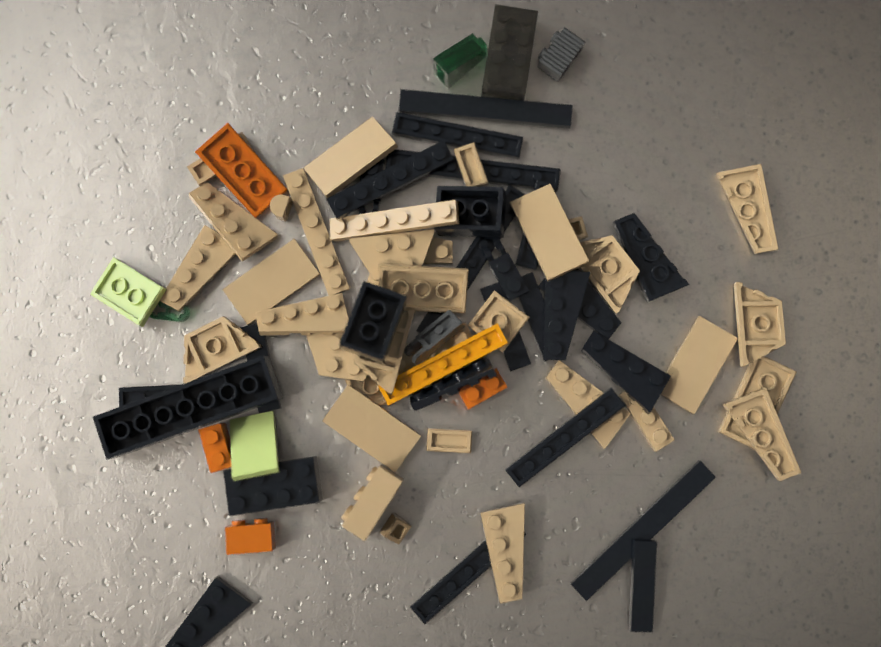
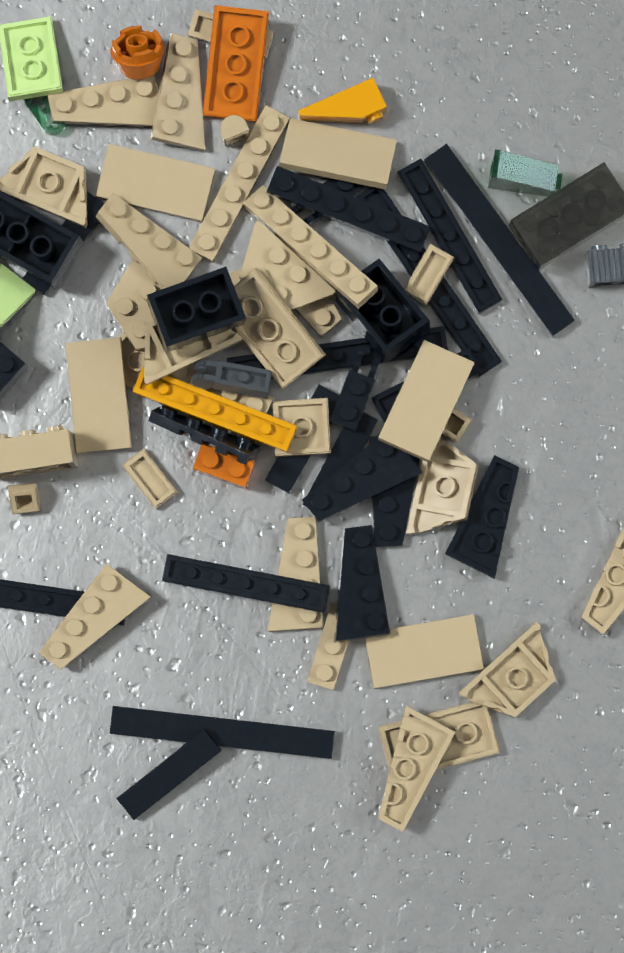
camera: 50 degrees right, 0 degrees up
none -> orange cone [110,26,165,79]
none -> light orange slope [298,78,387,124]

